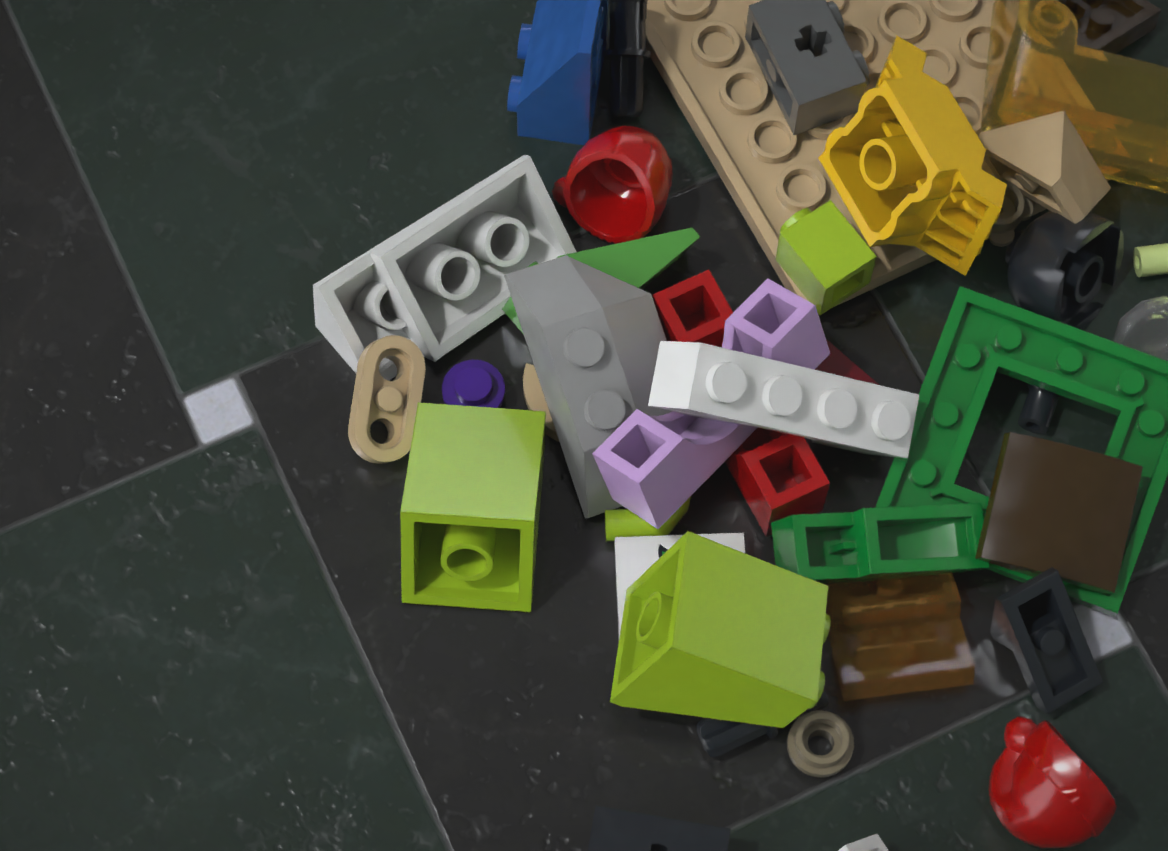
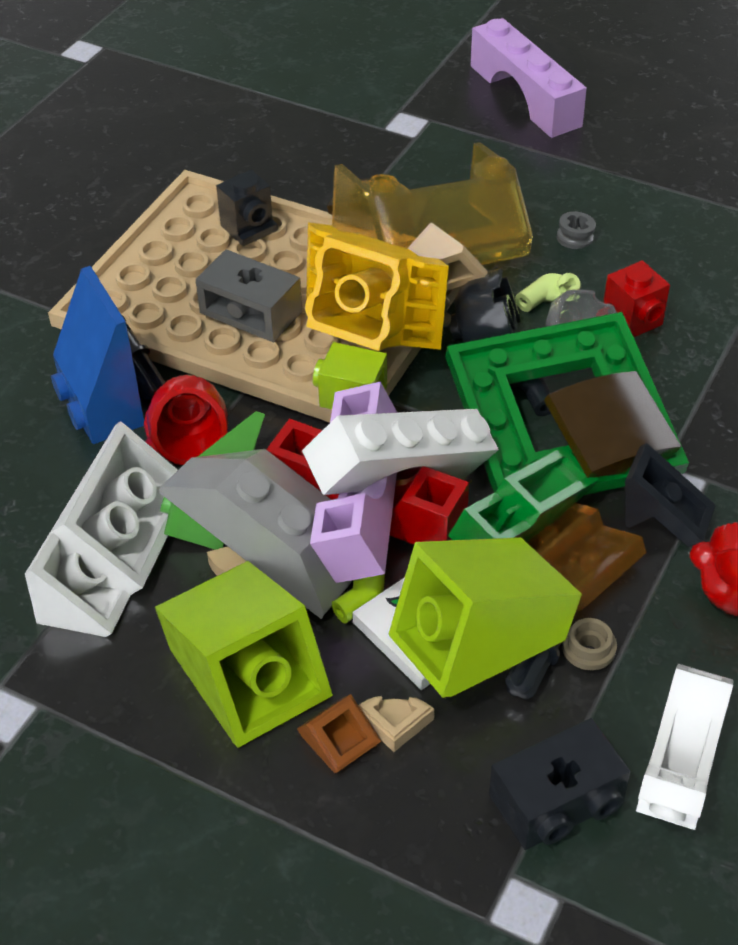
camera: 35 degrees left, 20 degrees down
tan plate [348,335,426,464] -> none
dark purple plate [442,359,505,408] -> none
none -> dark orange slope [297,694,381,773]
none -> tan tile [358,696,435,752]

